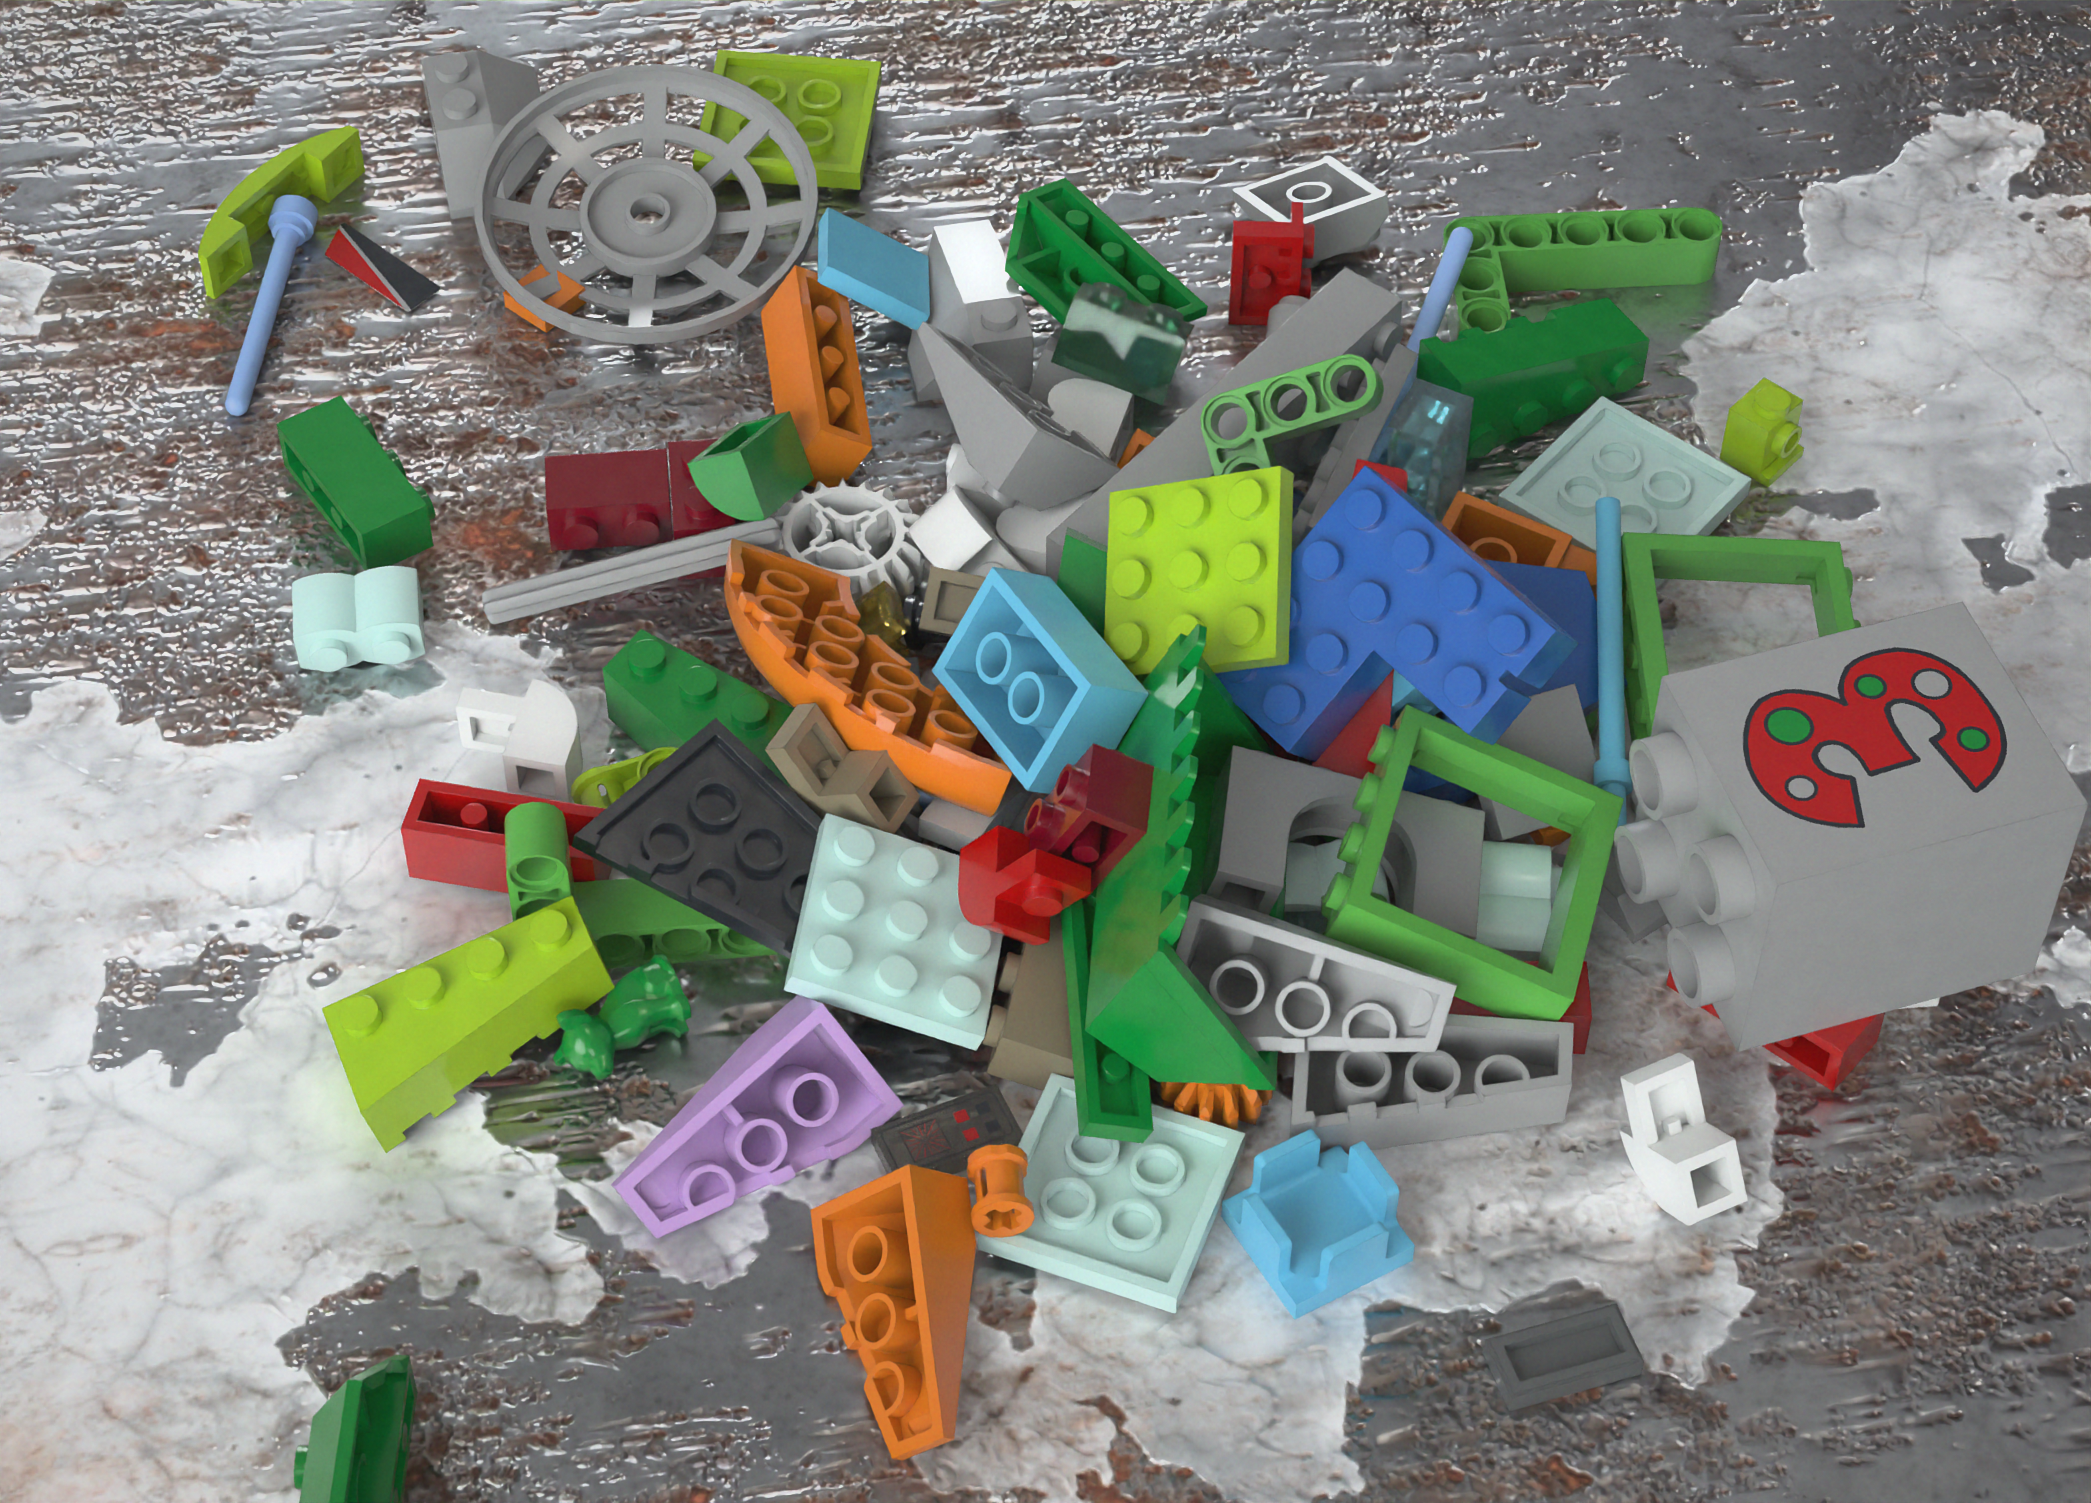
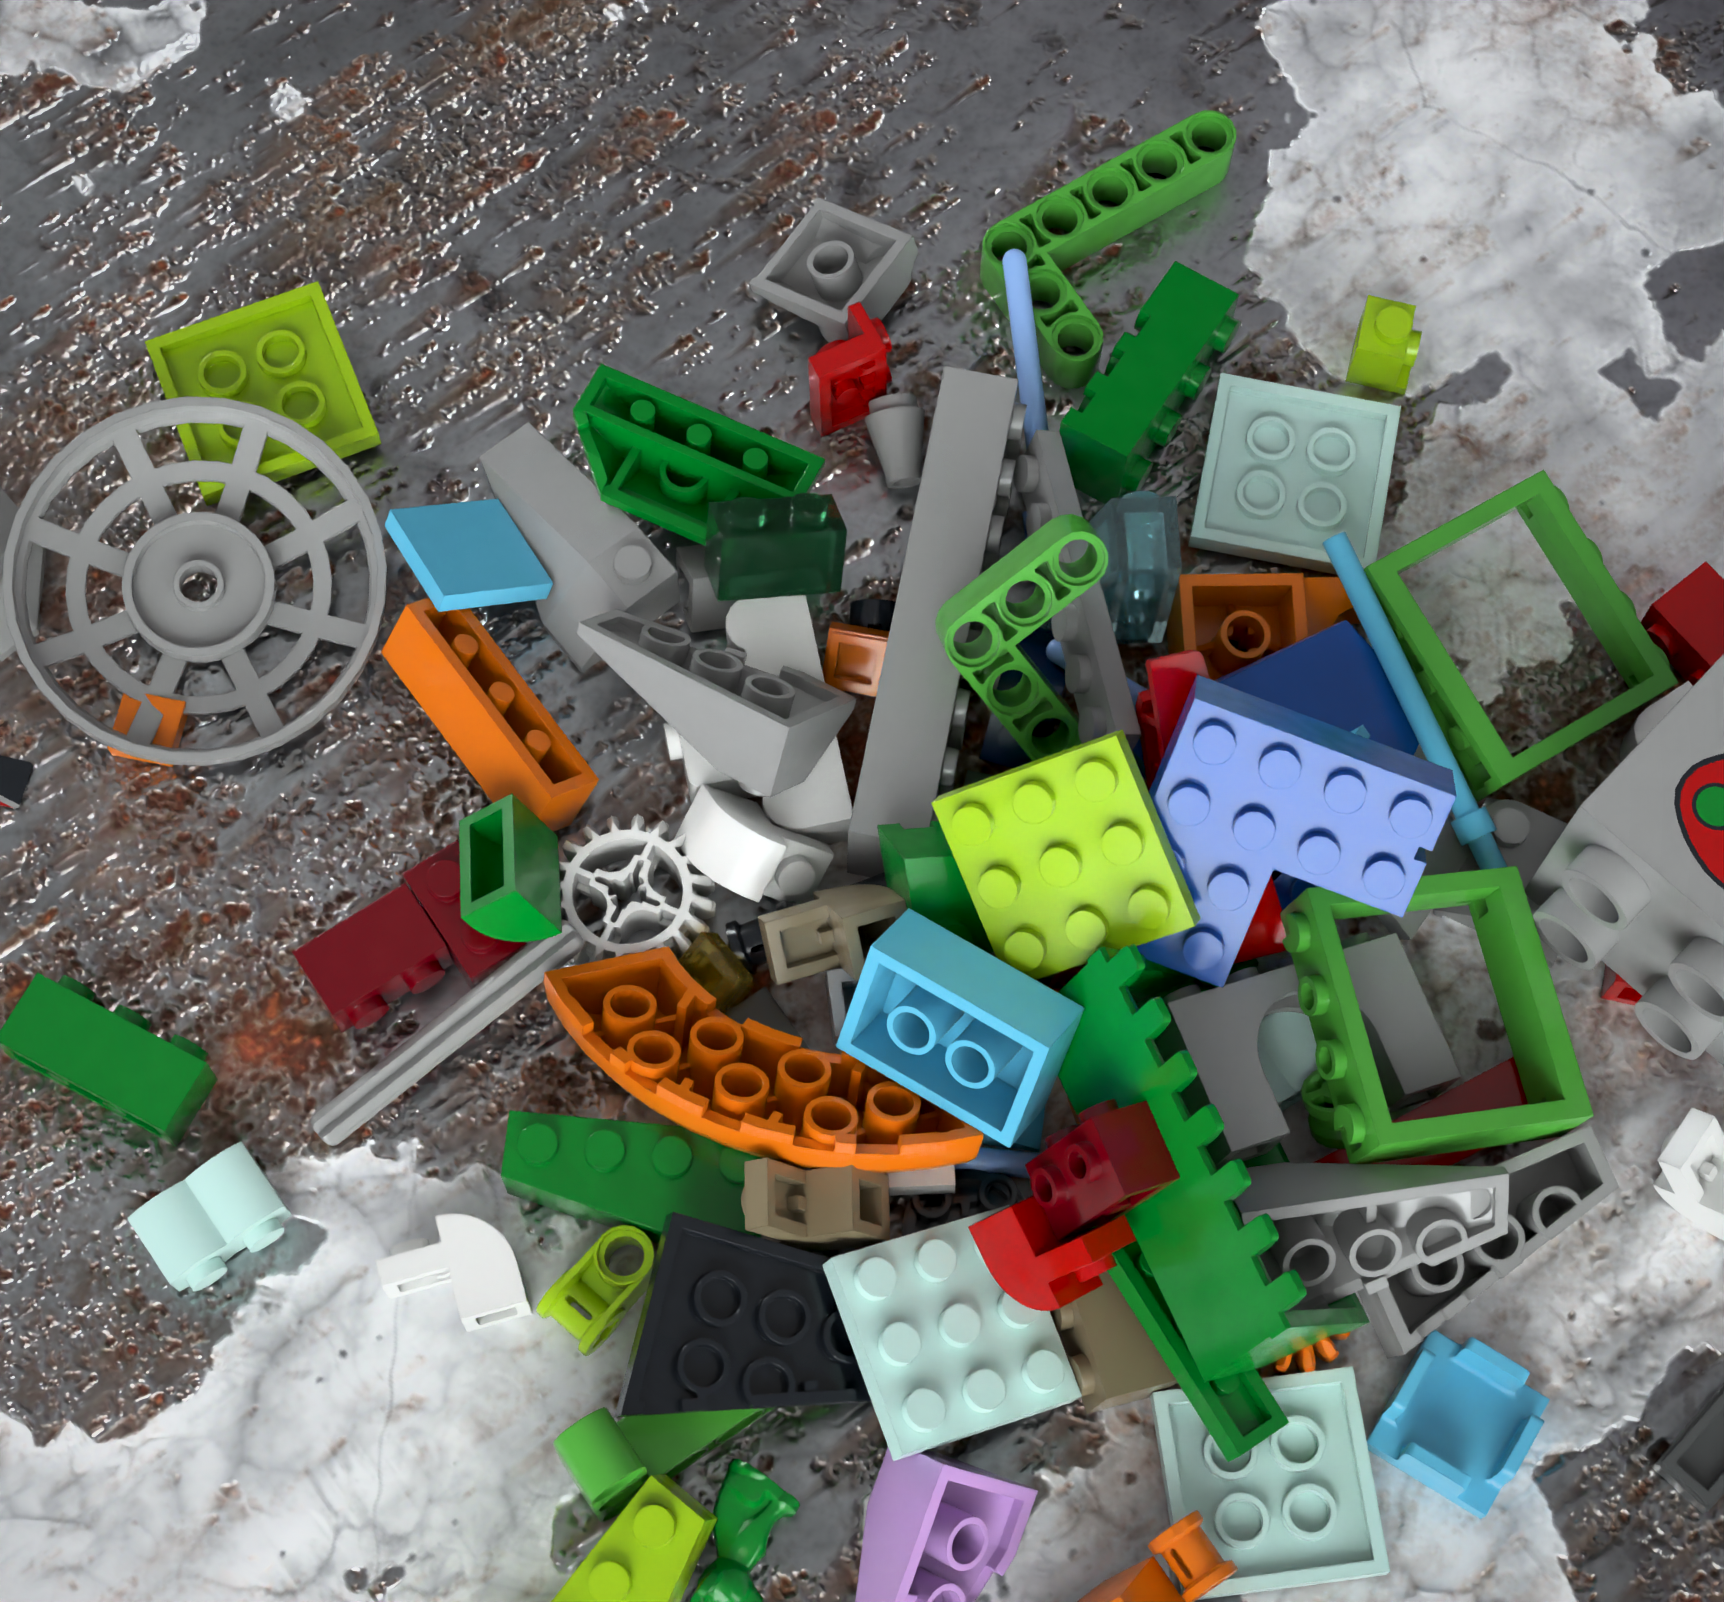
camera: 30 degrees left, 20 degrees up
red brick [401,778,612,894] -> none
clear smoke tile [871,1084,1023,1175] -> none
light aqua brick [1475,841,1563,961] -> none

